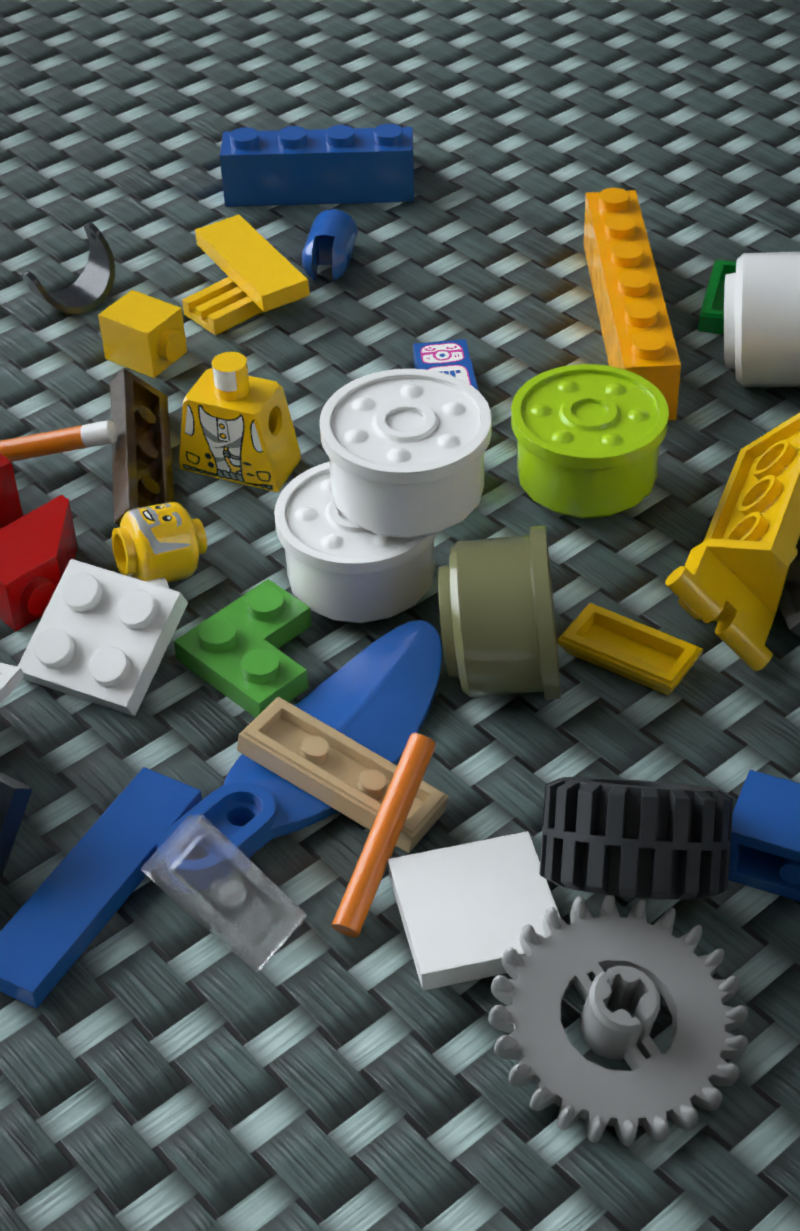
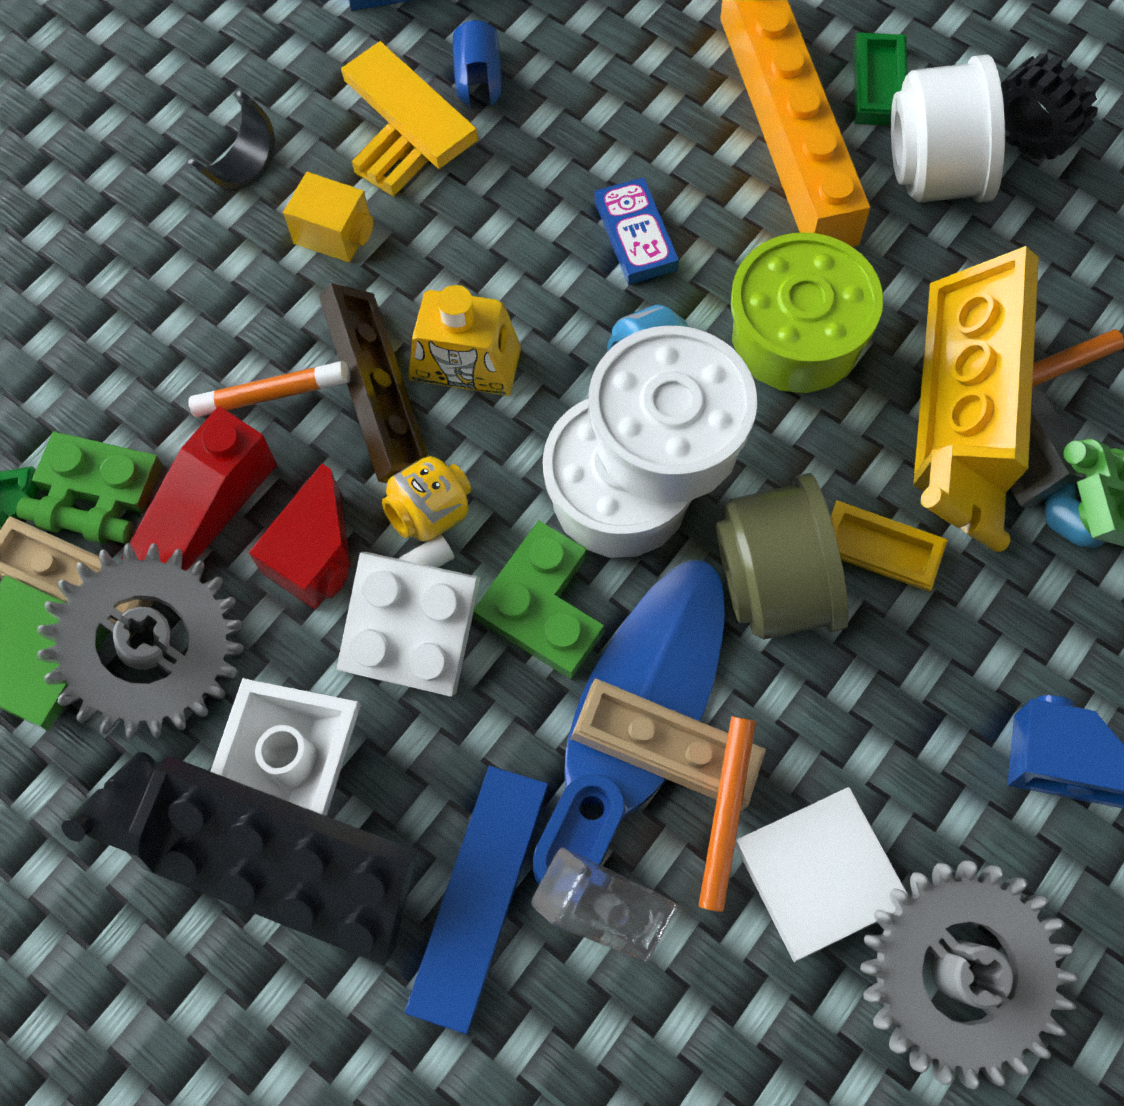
camera: 10 degrees left, 25 degrees up
black tyre [539,777,733,899] -> none

